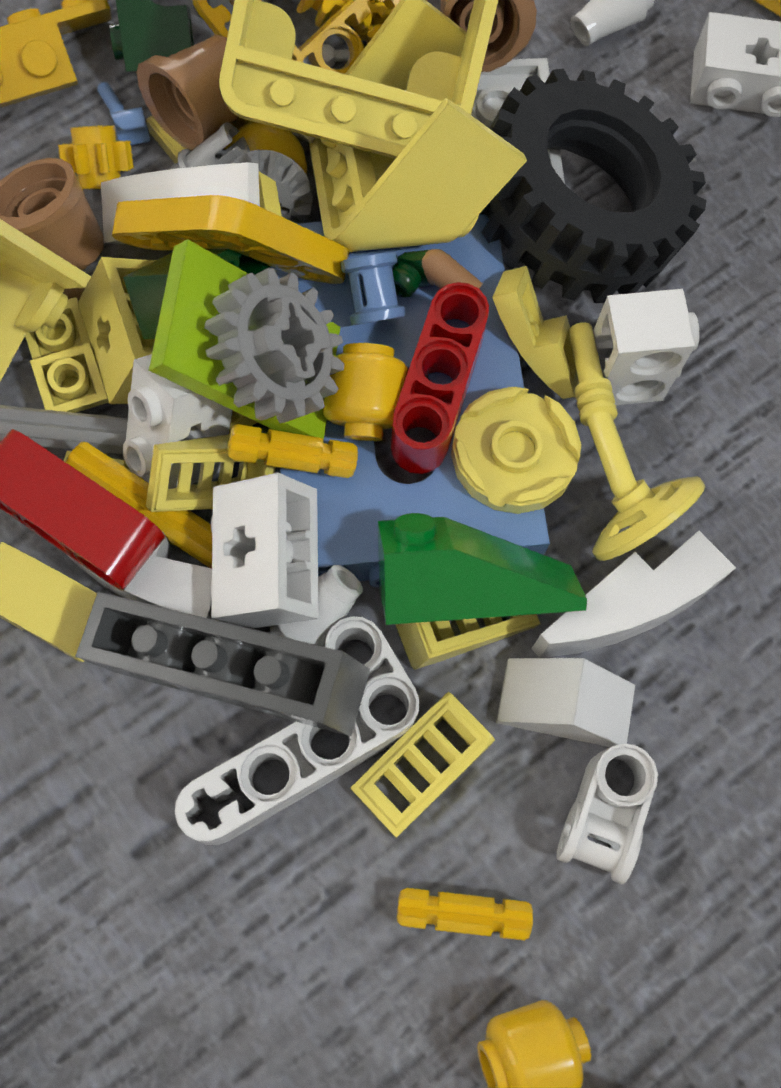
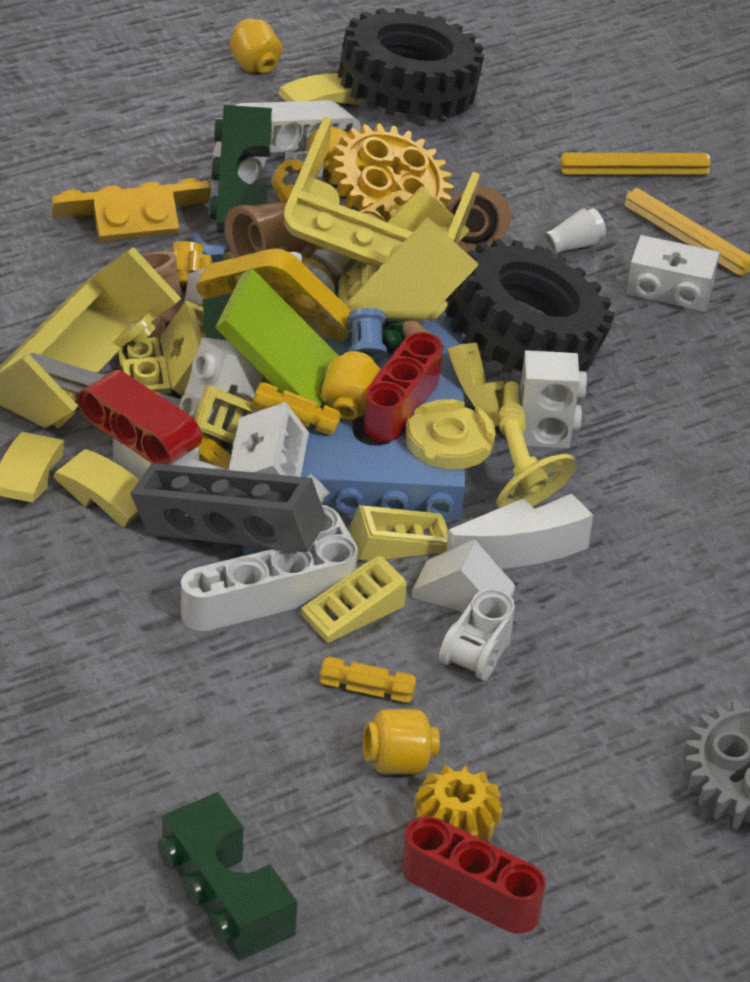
camera: 10 degrees right, 30 degrees down
light grey gear [205,268,344,423] -> none
green slope [378,513,587,625] -> none

